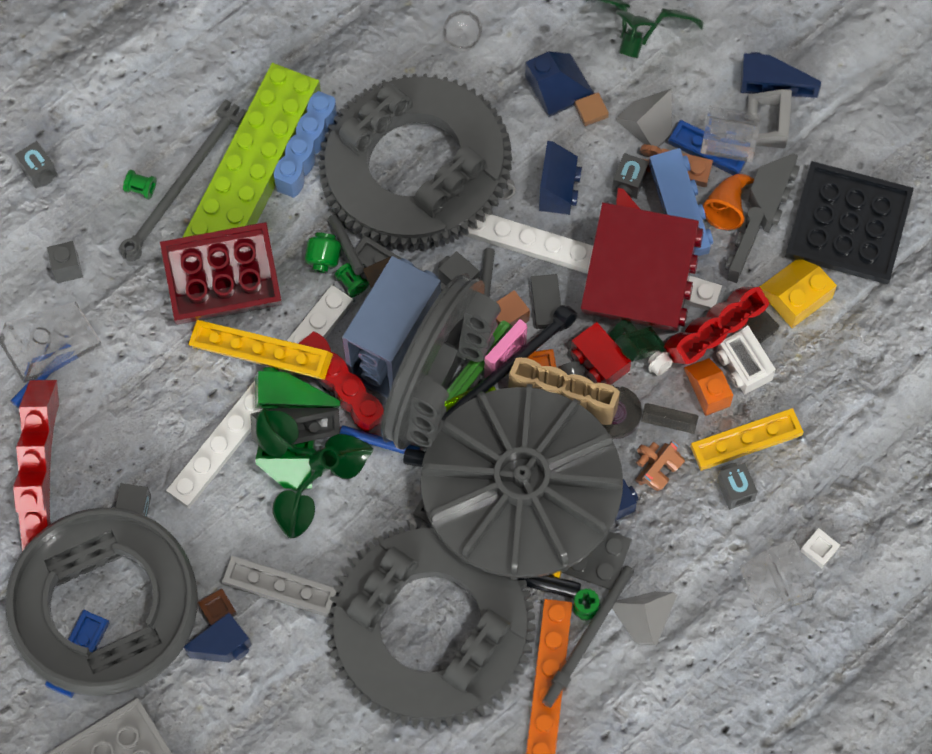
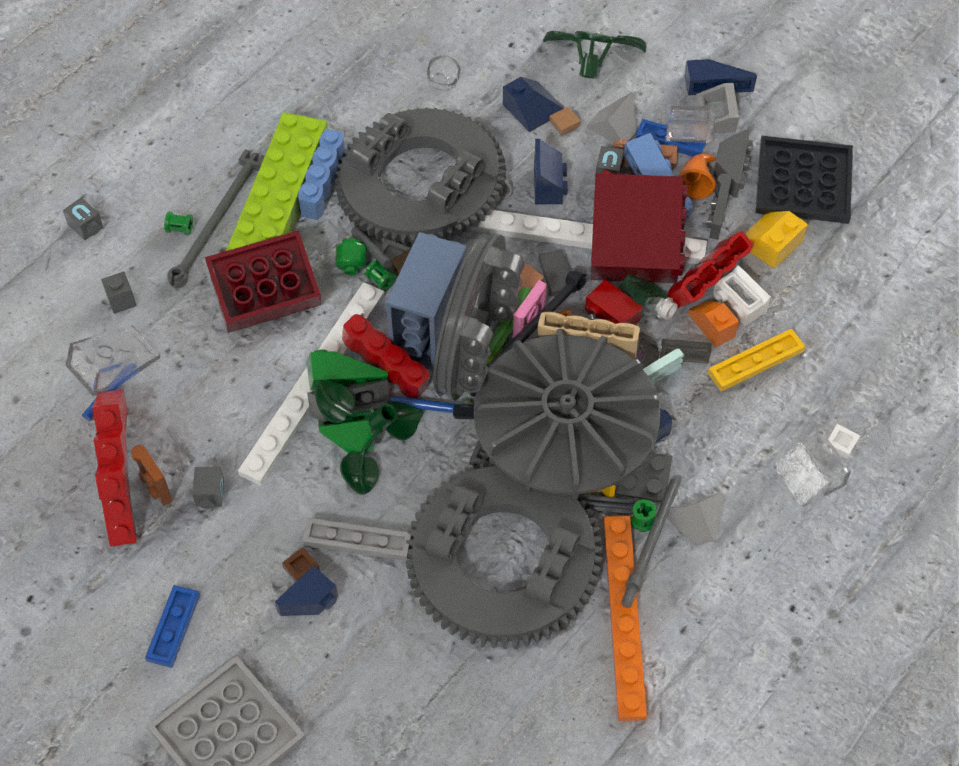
camera: 10 degrees left, 10 degrees down
dark grey piece [5,508,198,696] -> none
yellow plate [188,320,333,380] -> none
nougat hips [635,440,685,491] -> none
dark grey brick [717,463,758,510] -> none
clear smoke tile [742,311,780,344] -> none
none -> dark orange plate [131,445,172,506]
none -> light aqua tile [643,348,684,384]

